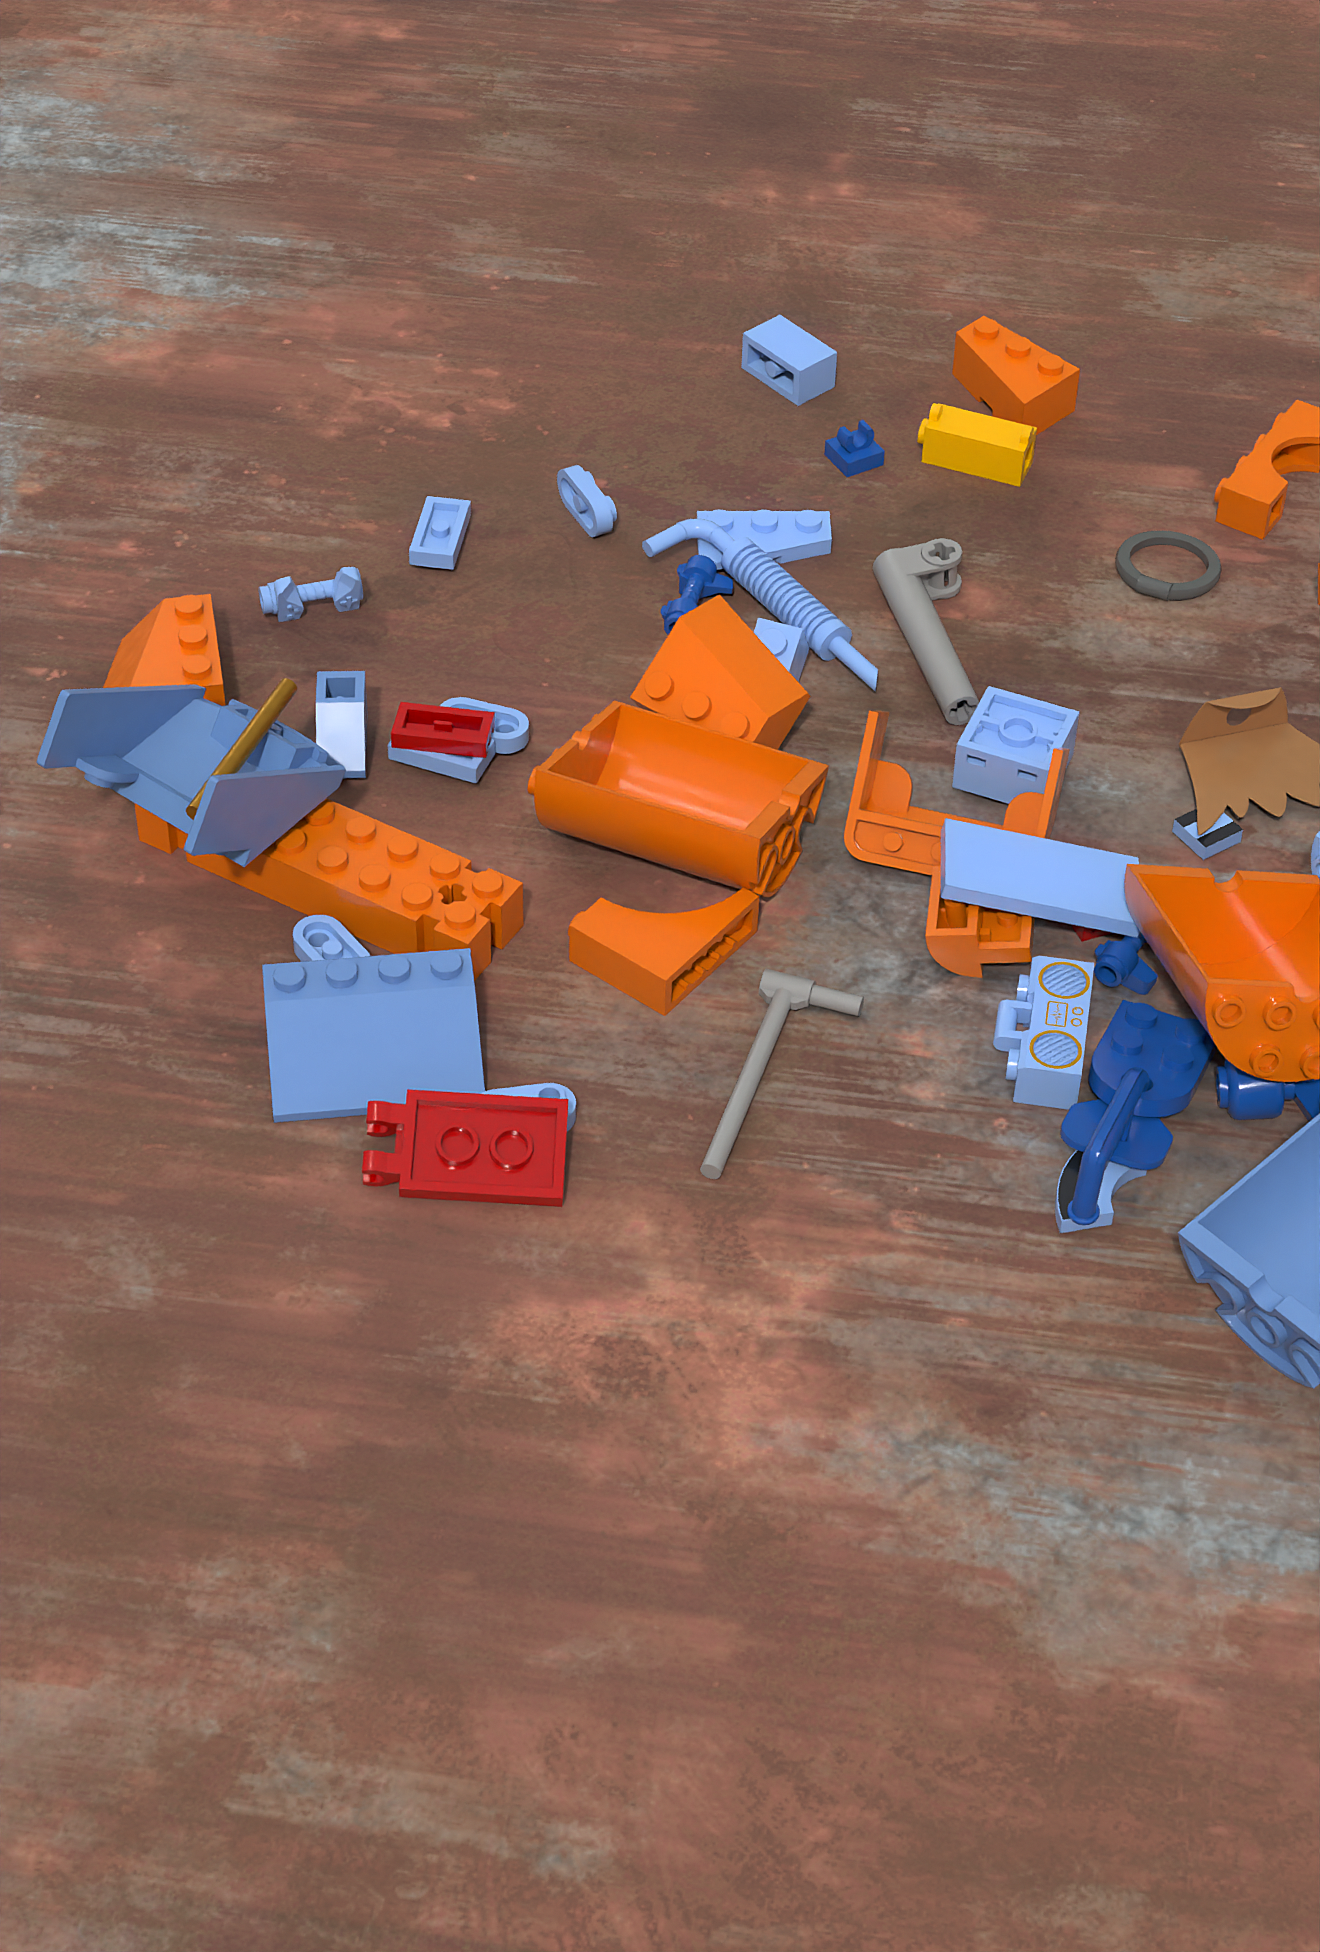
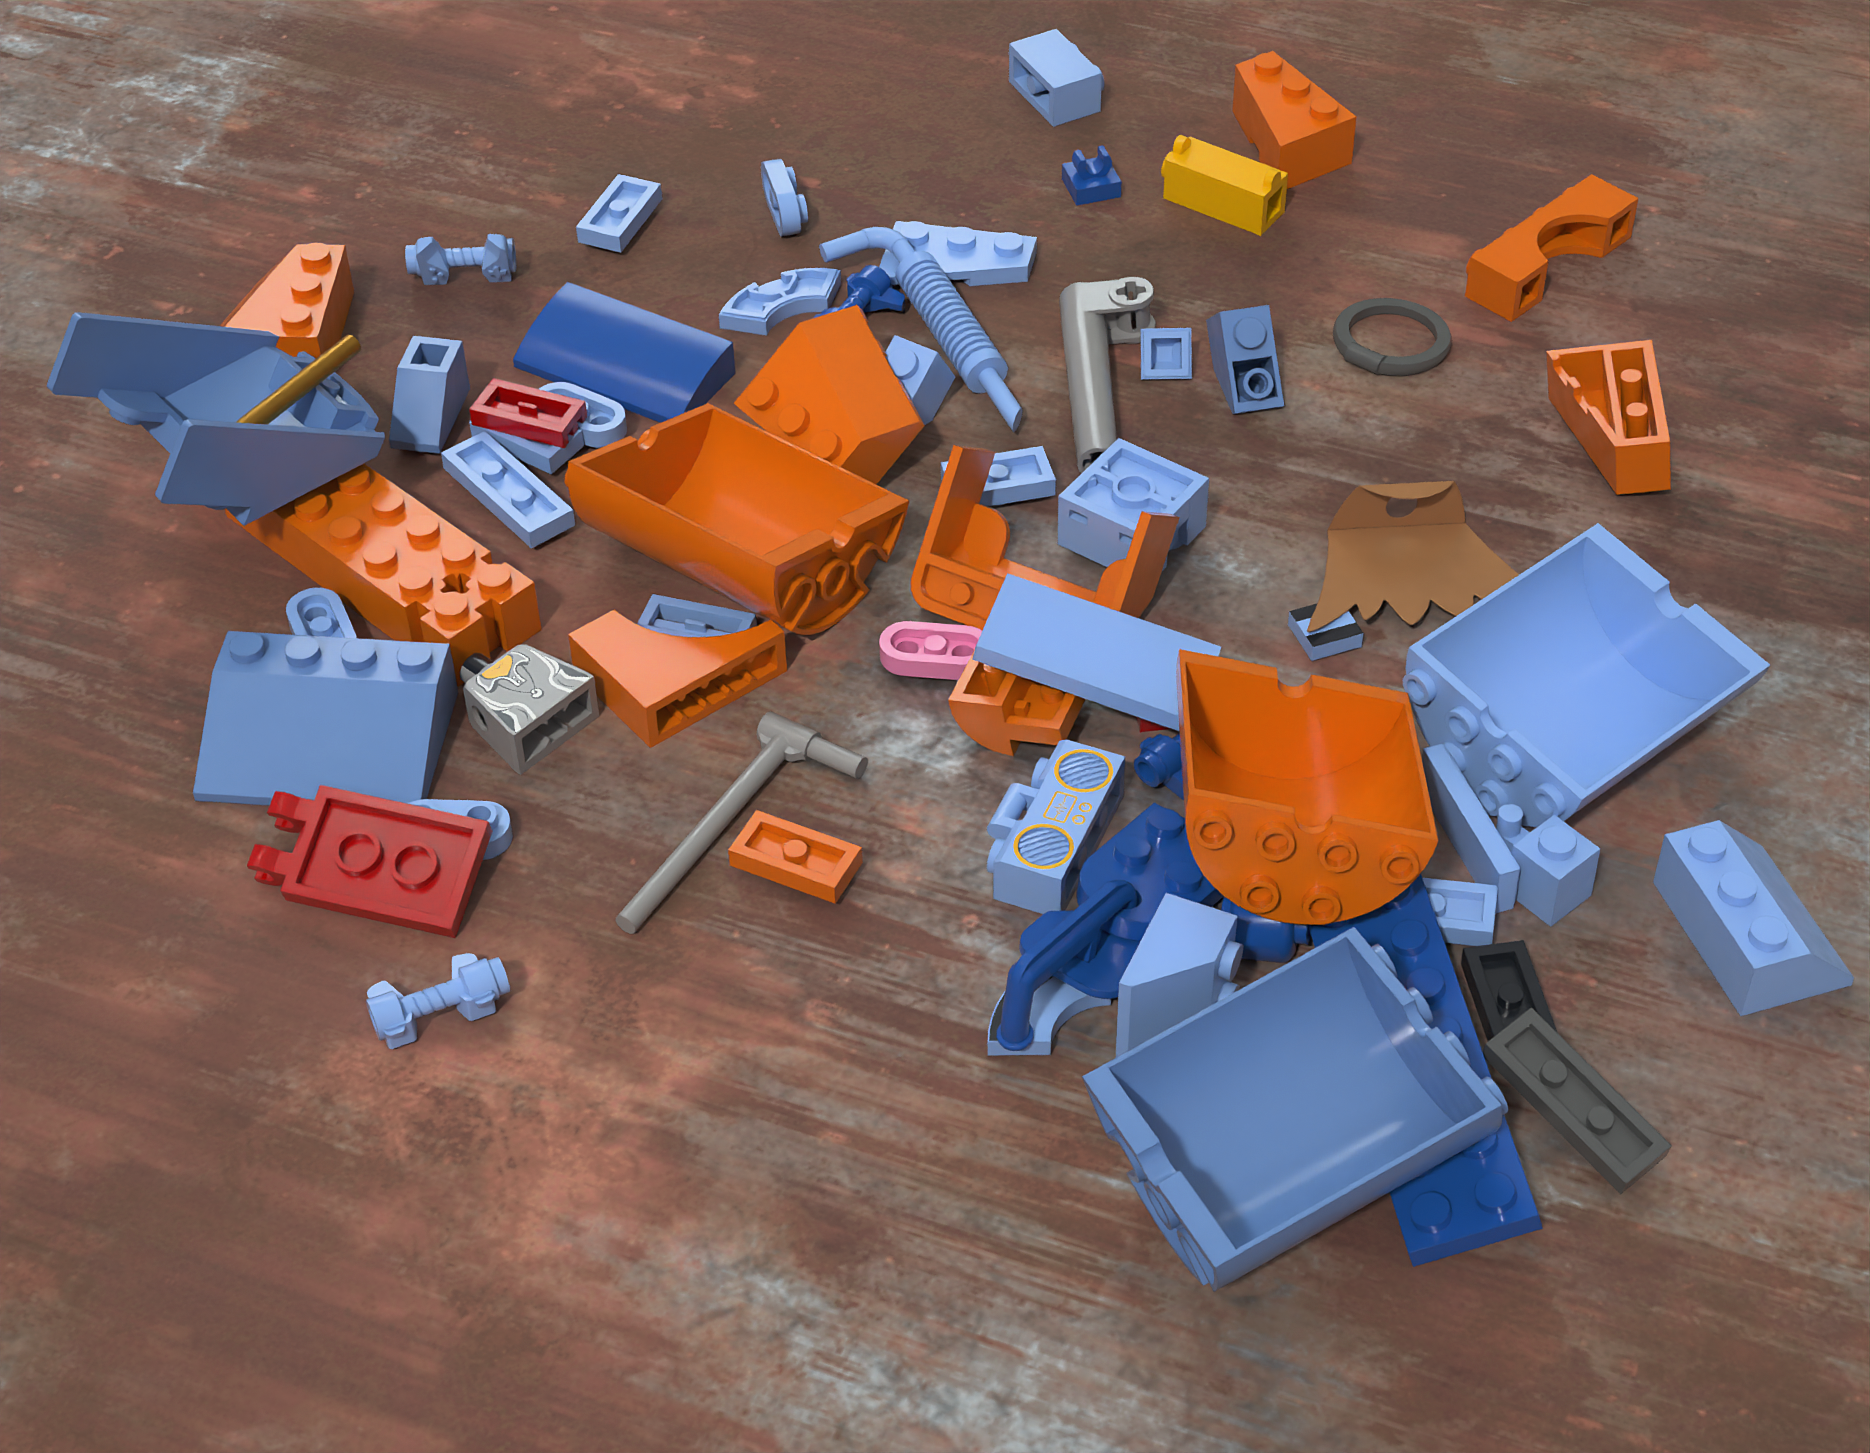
camera: 15 degrees right, 0 degrees up
none -> light blue piece [366,953,510,1049]
none -> light blue plate [441,431,575,549]
none -> light grey torso [460,644,599,775]
none -> blue slope [513,282,735,423]
none -> light blue tile [637,594,757,637]
none -> light blue tile [719,268,841,336]
none -> orange plate [728,810,863,904]
none -> bright pink plate [879,621,982,680]
none -> light blue plate [941,446,1056,506]
none -> light blue slope [1116,893,1243,1057]
none -> light blue slope [1140,328,1192,380]
none -> medium blue slope [1206,305,1284,414]

